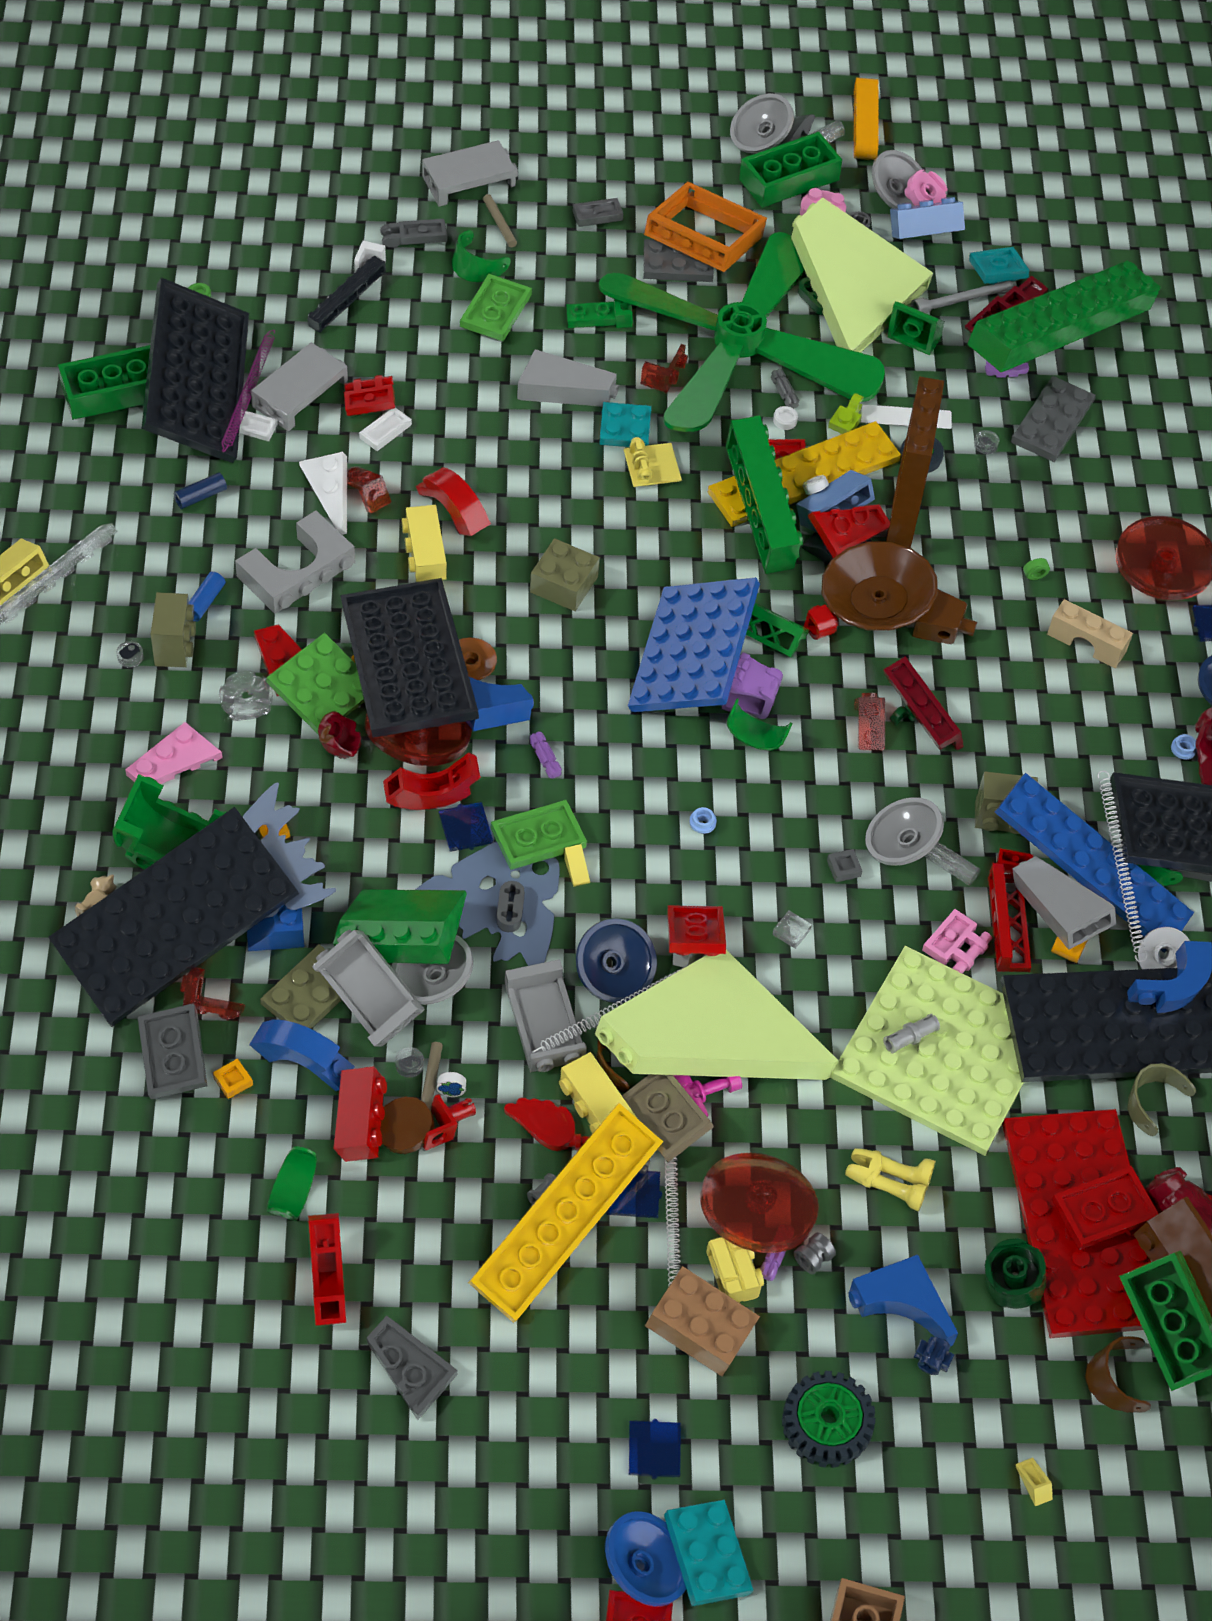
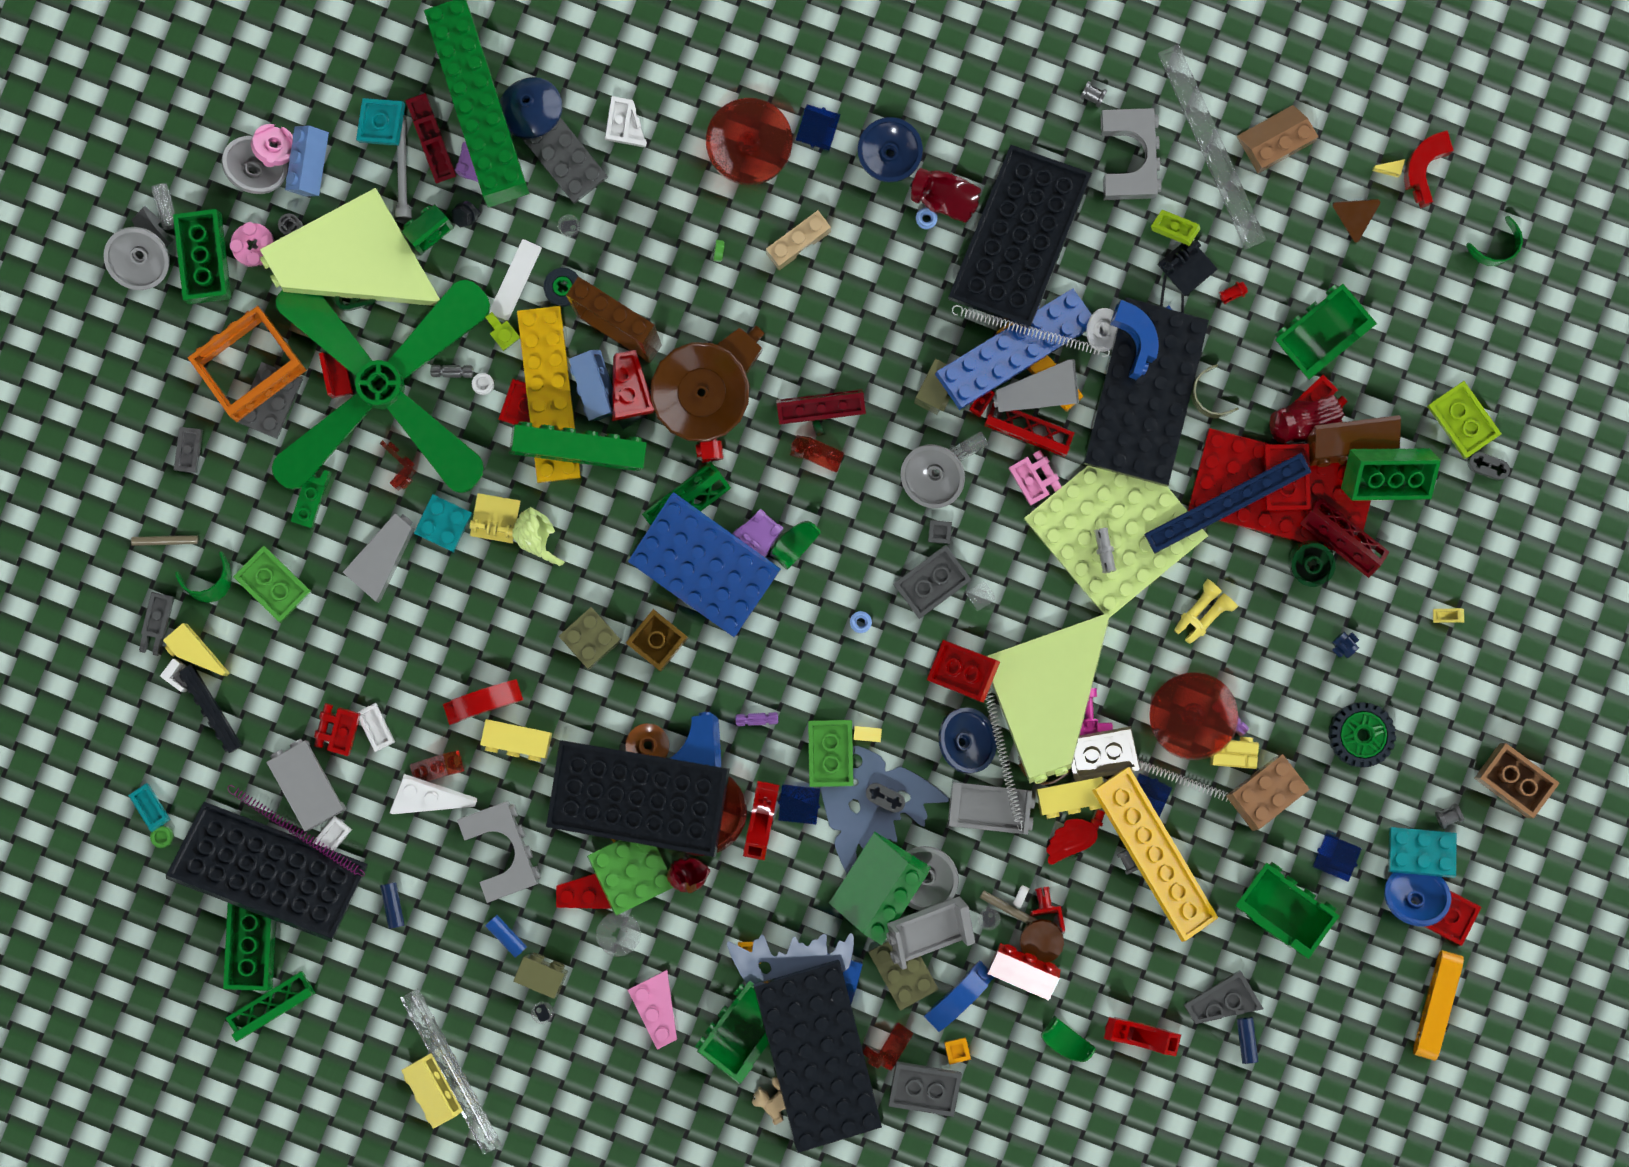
camera: 65 degrees left, 30 degrees up
light grey panel [422,140,518,206] -> none
flat silver wheel [794,1232,836,1274] -> none
white tile [803,475,829,495] -> none
blue arch [848,1255,958,1346] -> none
light orange beam [854,77,879,160] -> none
reddish brown piece [1085,1336,1151,1413] -> none
none -> teal tile [128,783,171,832]
none -> light yellow slope [163,623,230,676]
none -> green fence [226,971,316,1042]
none -> red panel [319,352,353,399]
none -> black piece [451,200,481,228]
none -> dark blue dish [500,77,563,138]
none -> yellowish green hair [512,507,565,566]
none -> white wing [604,96,647,148]
none -> pearl gold brick [626,609,688,671]
none -> dark grey plate [893,545,972,619]
none -> dark blue tile [1144,453,1311,554]
none -> green cylinder [1235,862,1340,959]
none -> dark blue piece [1236,1017,1259,1064]
none -> dark red fence [1300,497,1389,578]
none -> flat silver bush [1435,803,1464,829]

